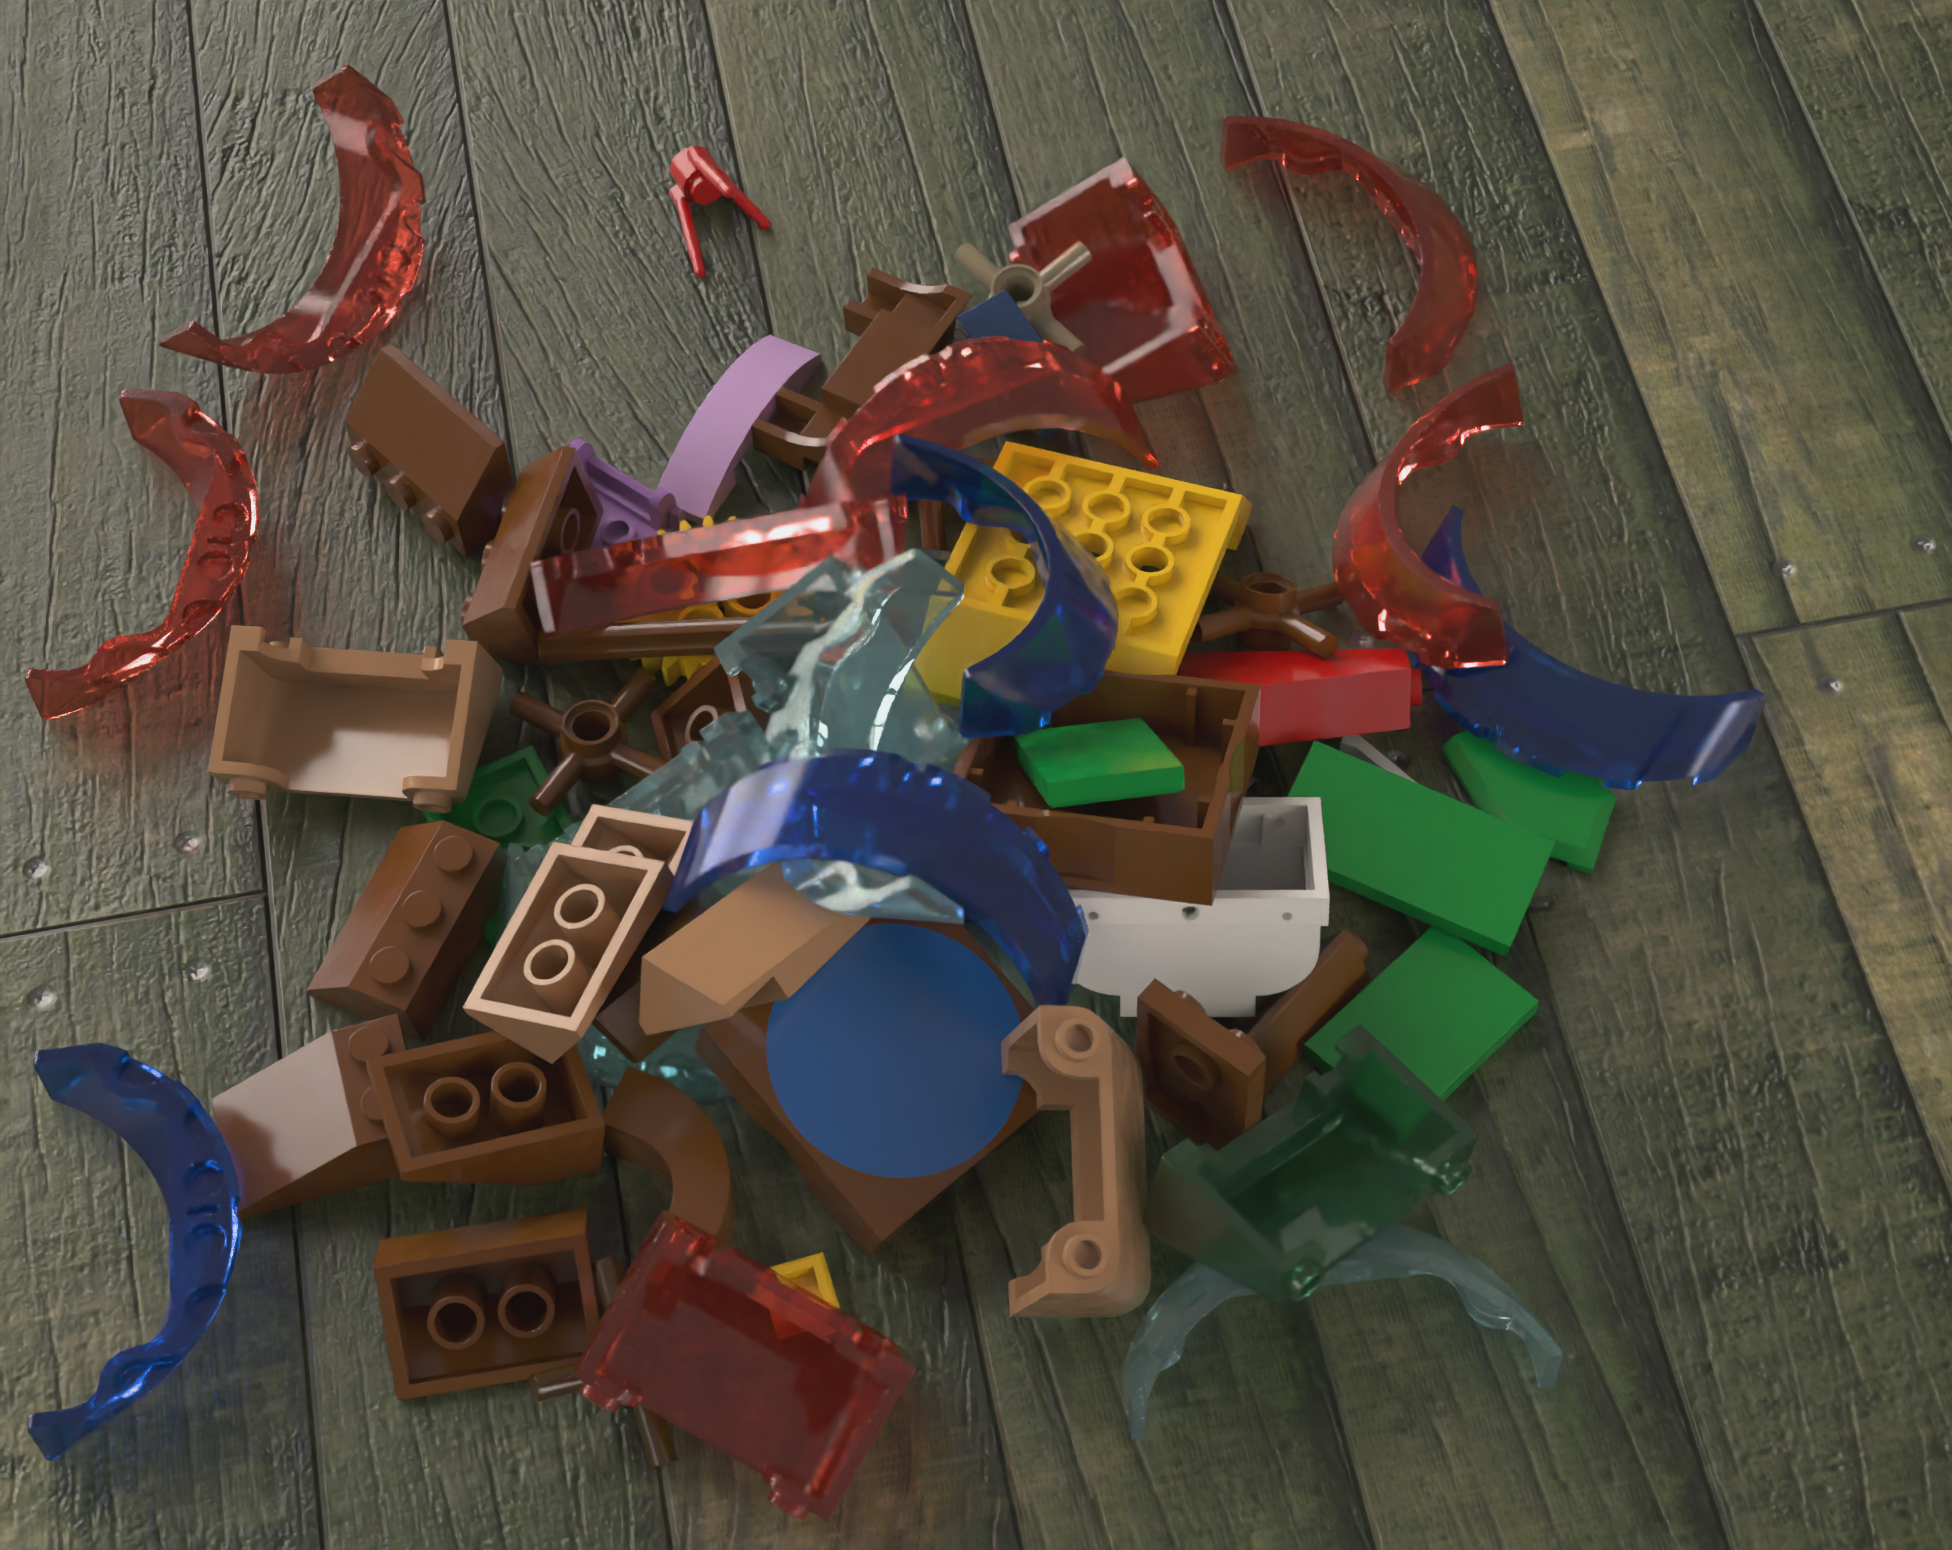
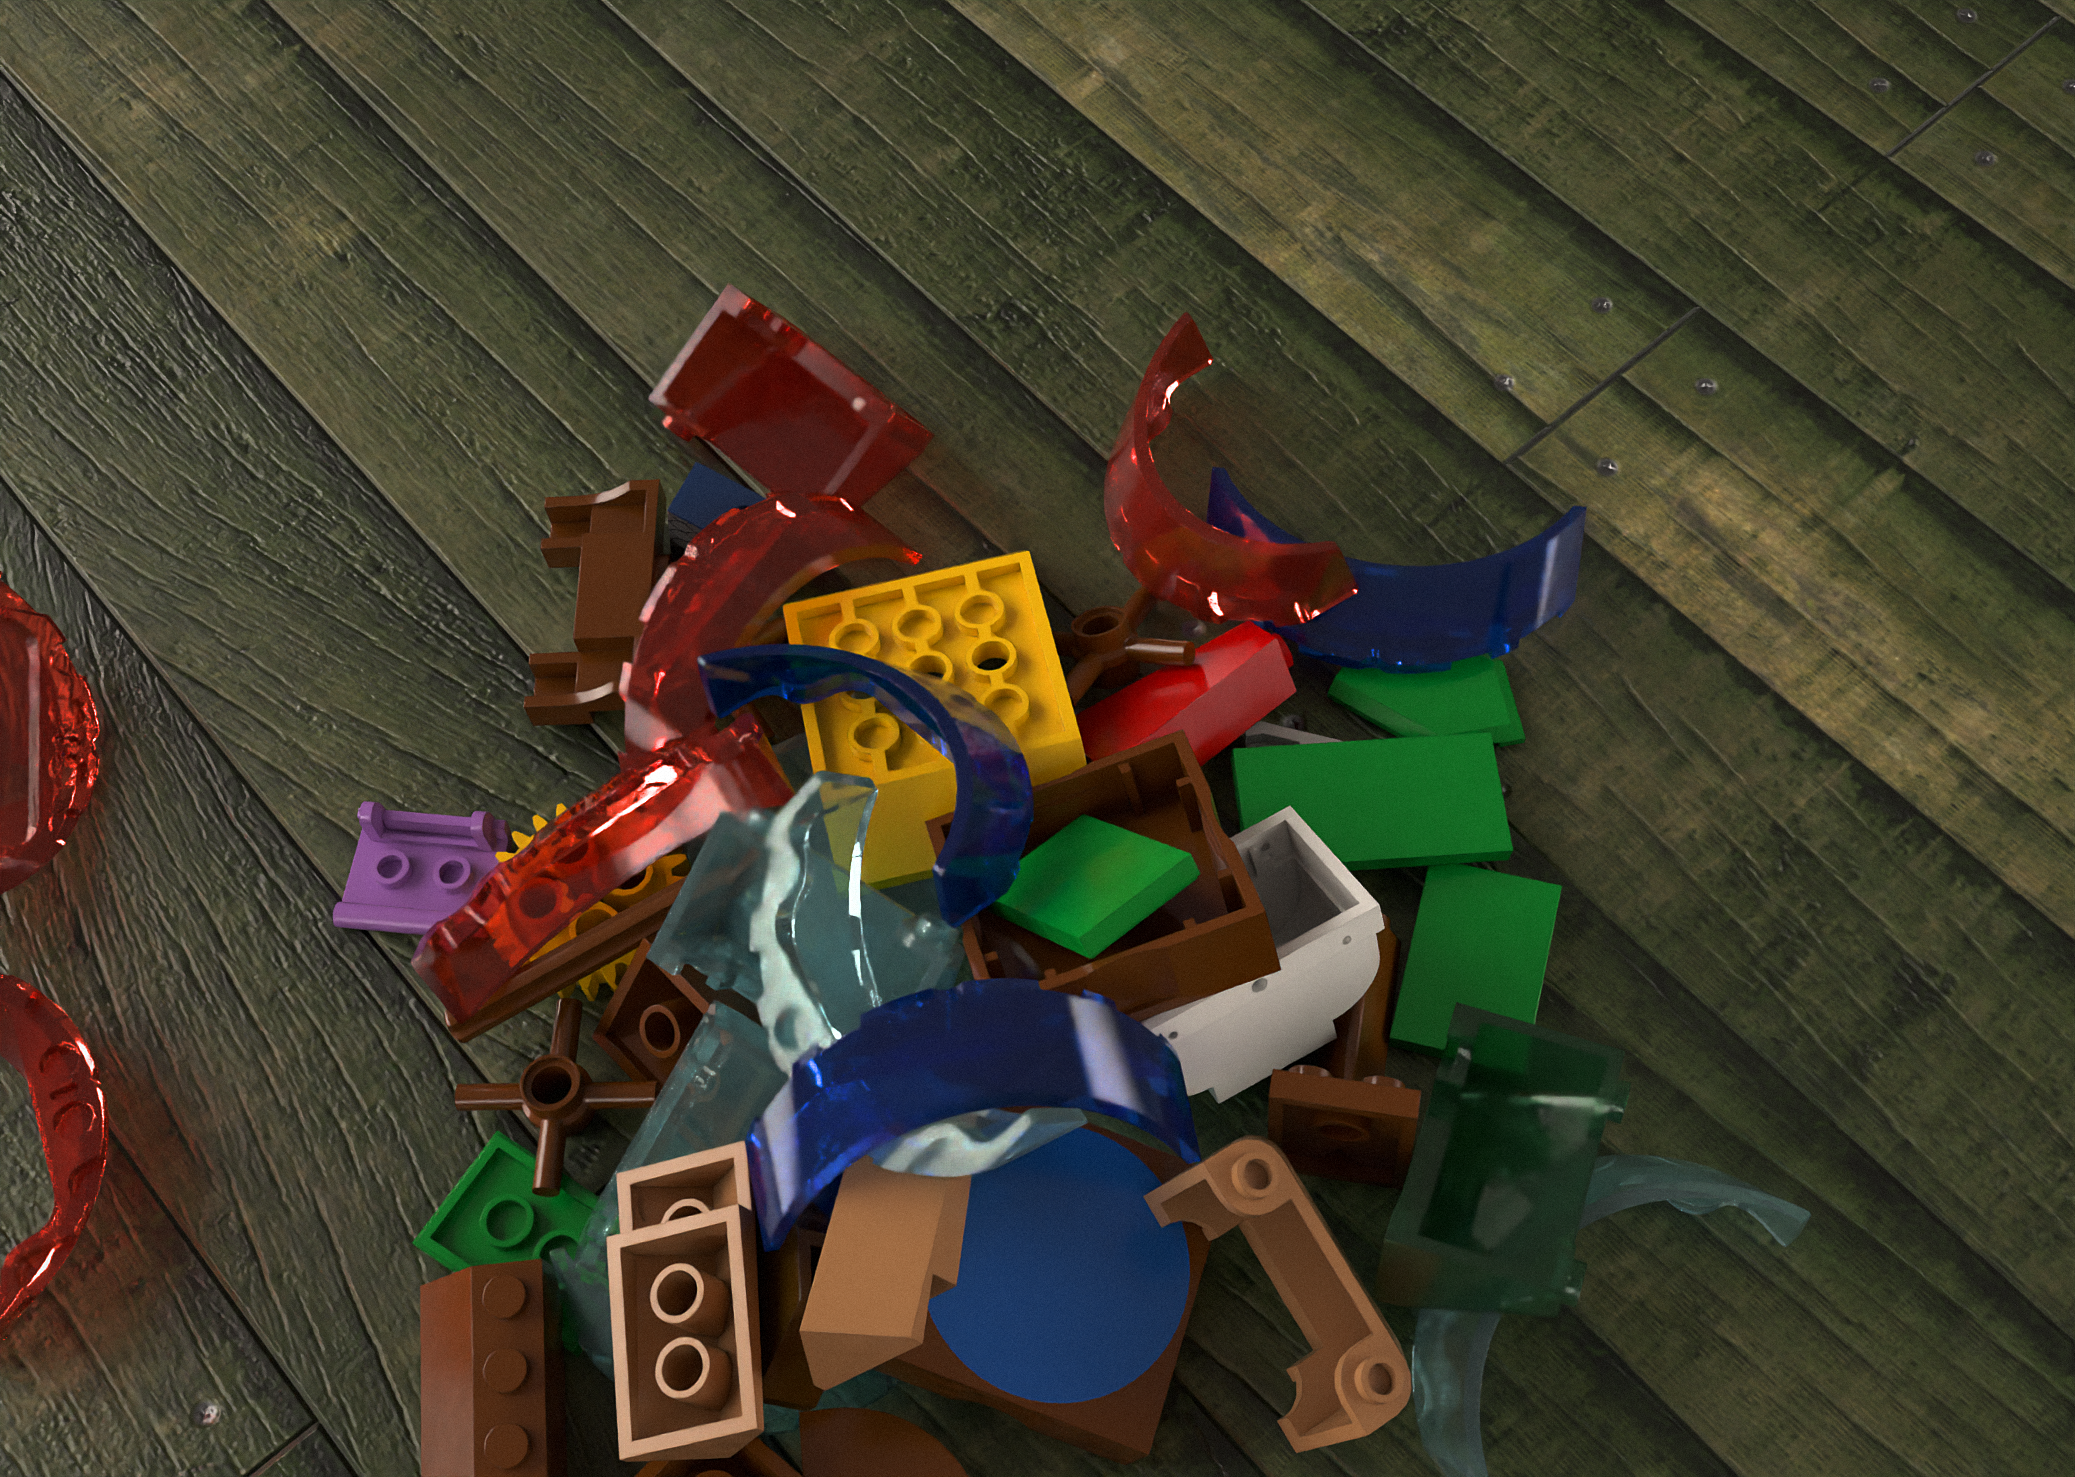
camera: 25 degrees left, 5 degrees up
medium nougat windscreen [208,625,502,813] -> none
reddish brown slope [344,343,515,558] -> none
reddish brown slope [461,446,604,668] -> none
lavender slope [657,335,821,525] -> none
red plant [669,146,772,278] -> none
dark tan bar [949,241,1092,364] -> none
clear red windscreen [1220,116,1478,393] -> none

